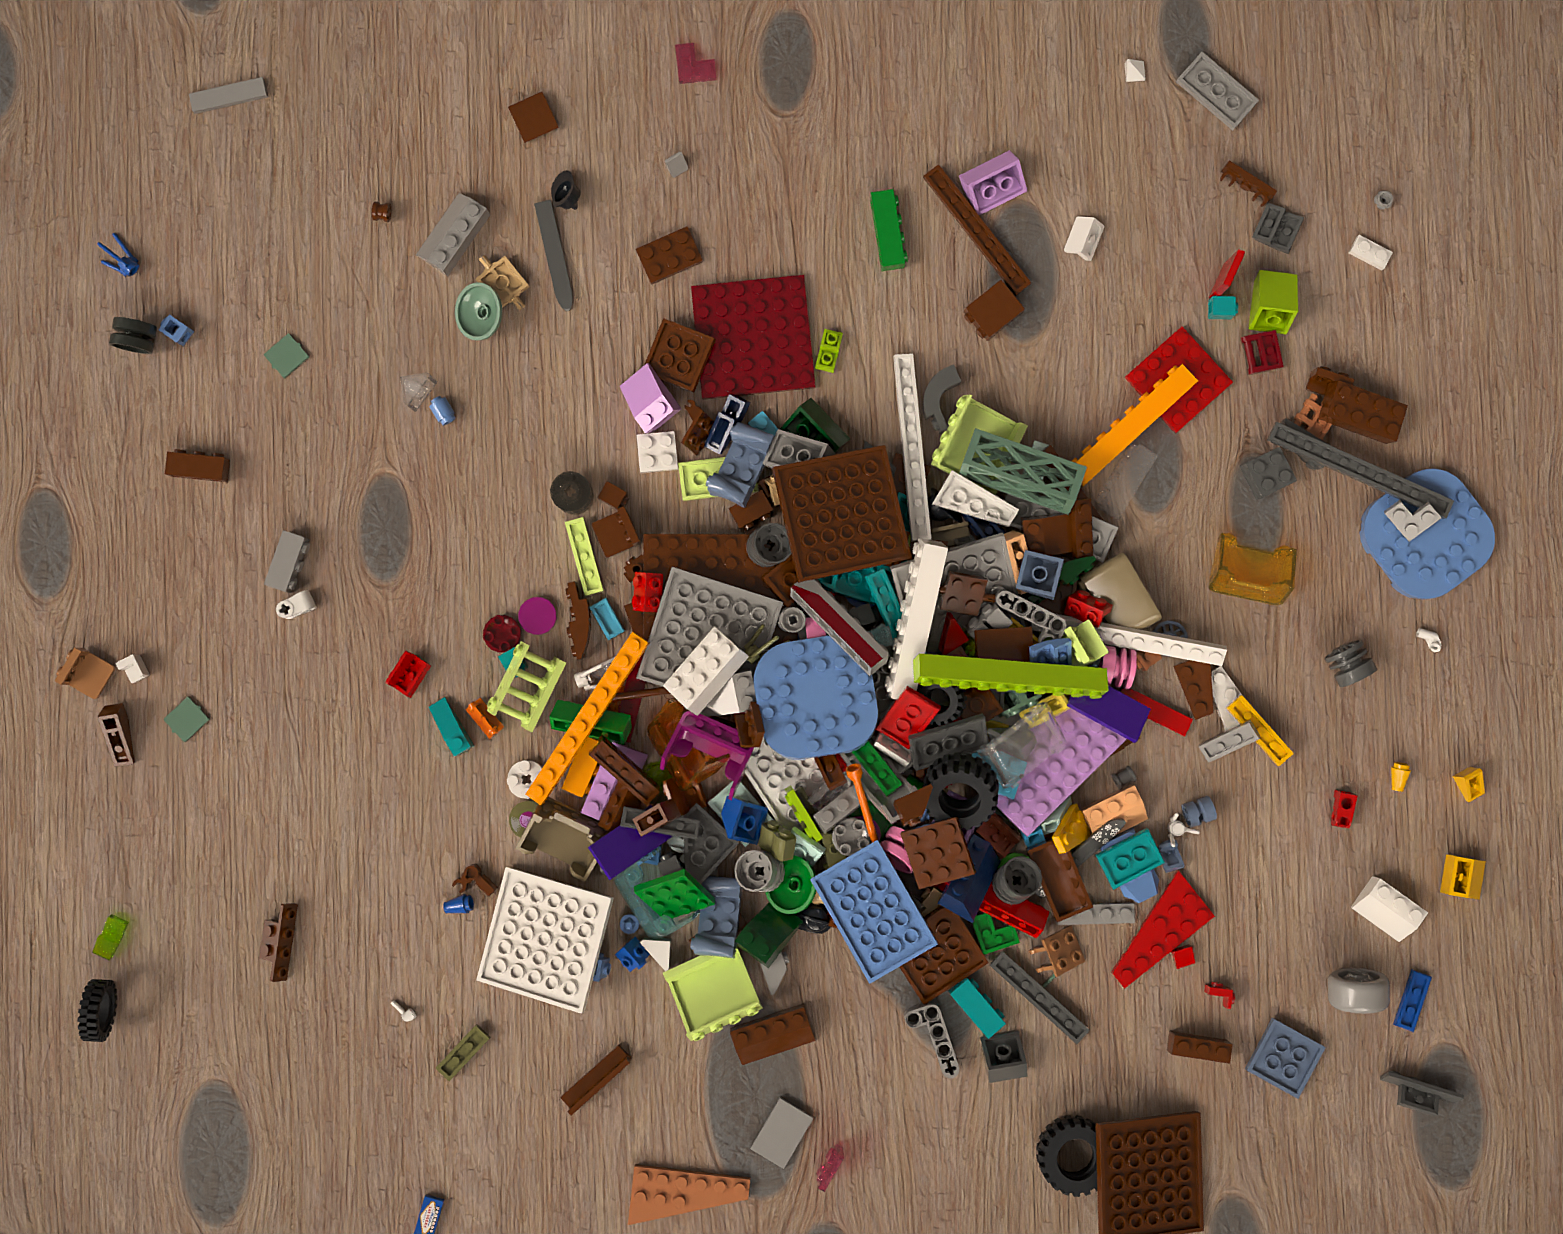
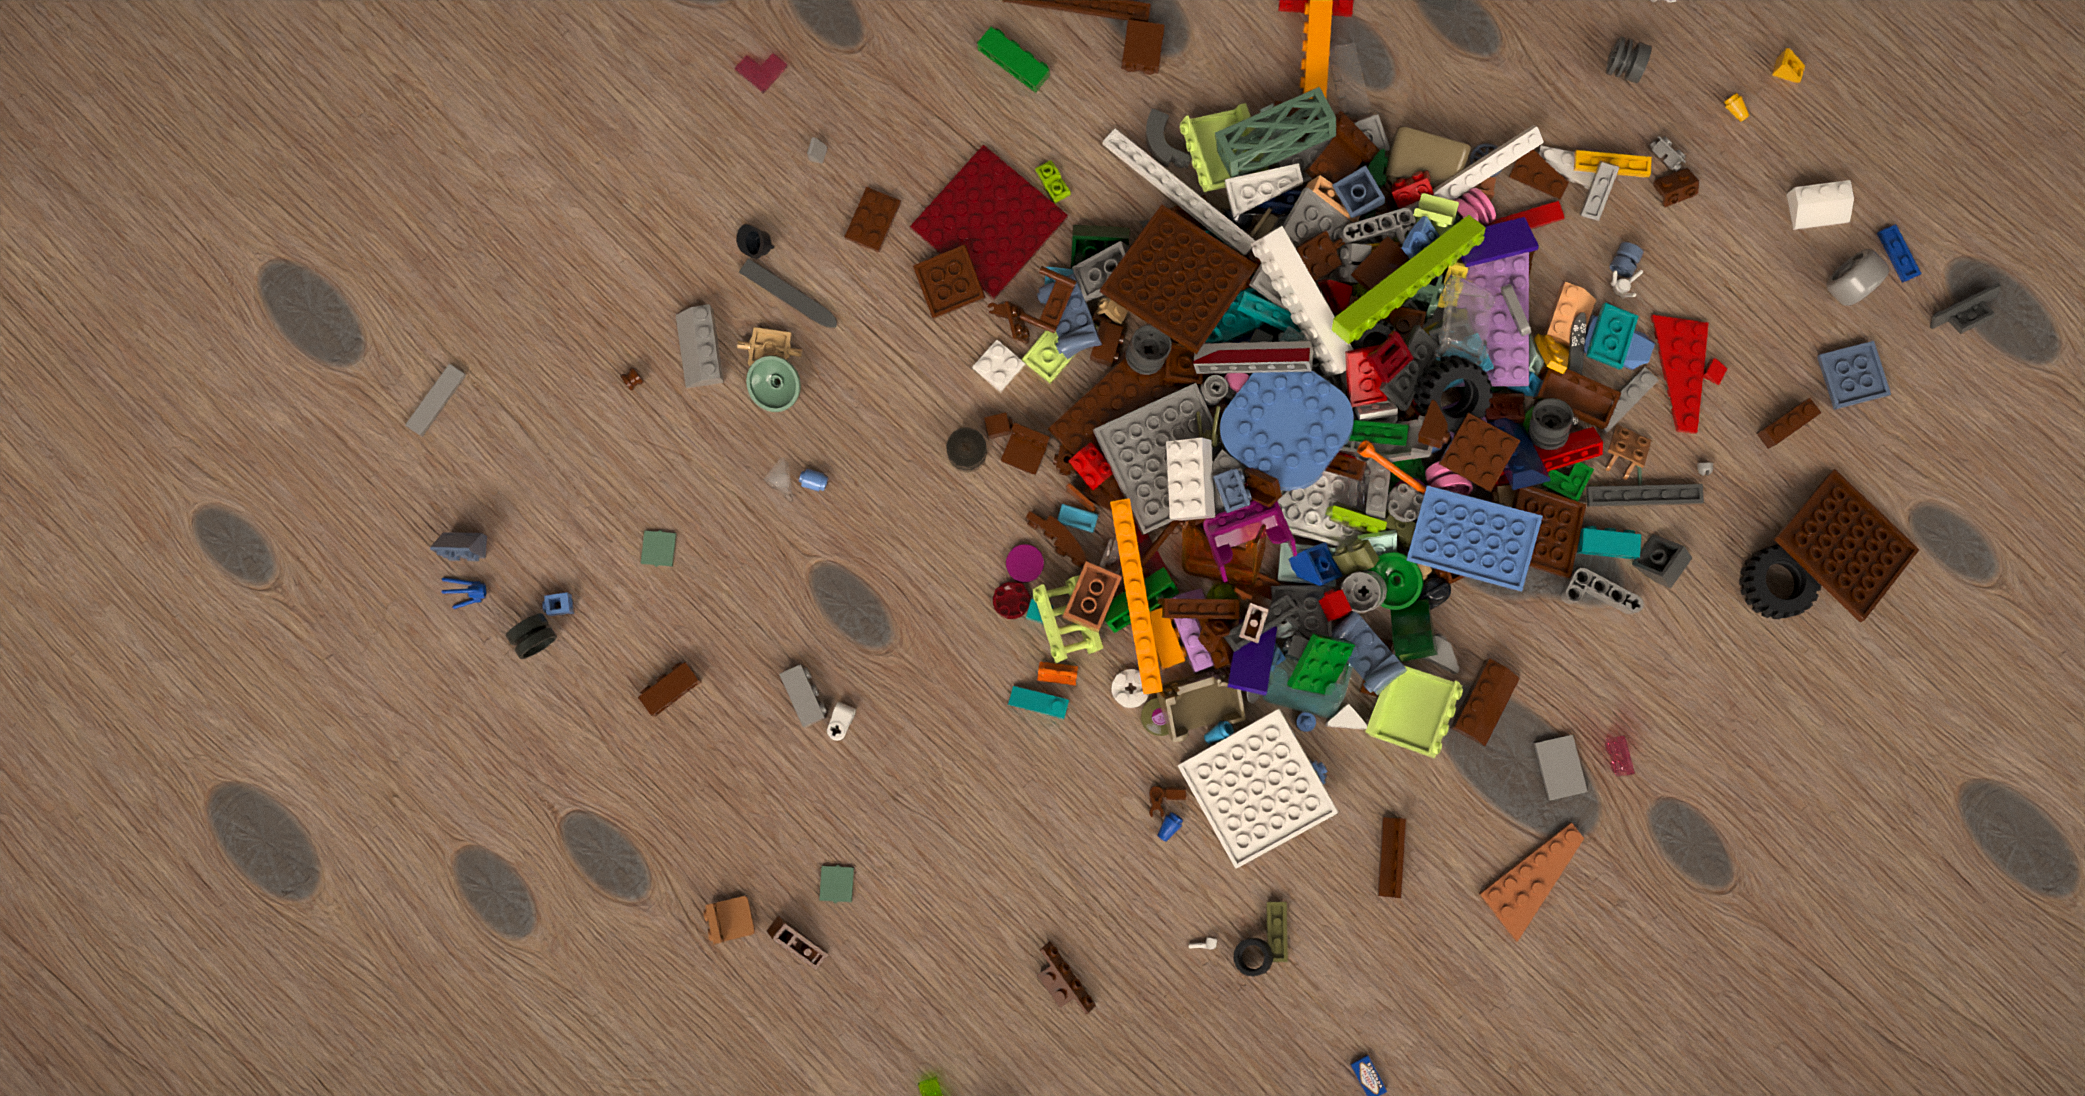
camera: 45 degrees left, 5 degrees down
white panel [116,654,150,683] -> none
red bracket [385,650,431,698] -> none
reddish brown slope [508,92,559,143] -> none
yellowish green plate [565,517,604,596] -> none
blue brick [615,936,650,972] -> none
lavender slope [620,363,681,433] -> none
dark blue slope [704,394,751,455] -> none
dark grey bush [1111,766,1137,790] -> none
sand blue bracket [1158,840,1185,873] -> none
red bracket [1204,982,1235,1009] -> none
clear yellow windscreen [1209,533,1297,605] -> none
red leg [1331,790,1358,828] -> none
yellow slope [1440,854,1486,900] -> none
none -> sand blue slope [430,532,487,562]
none -> reddish brown plate [1019,266,1077,334]
none -> nougat brick [1063,561,1122,633]
none -> dark orange piece [1066,483,1096,512]
none -> reddish brown bracket [1198,619,1230,653]
none -> dark azure cone [1204,721,1234,744]
none -> sand blue bracket [1213,468,1252,513]
none -> black tyre [1233,938,1273,977]
none -> red brick [1319,589,1352,622]
none -> dark red plate [1366,331,1413,383]
none -> light grey beam [1500,284,1531,336]
none -> light grey hinge [1650,136,1686,171]
none -> reddish brown bracket [1653,167,1699,207]
none -> light grey hinge [1697,463,1713,476]

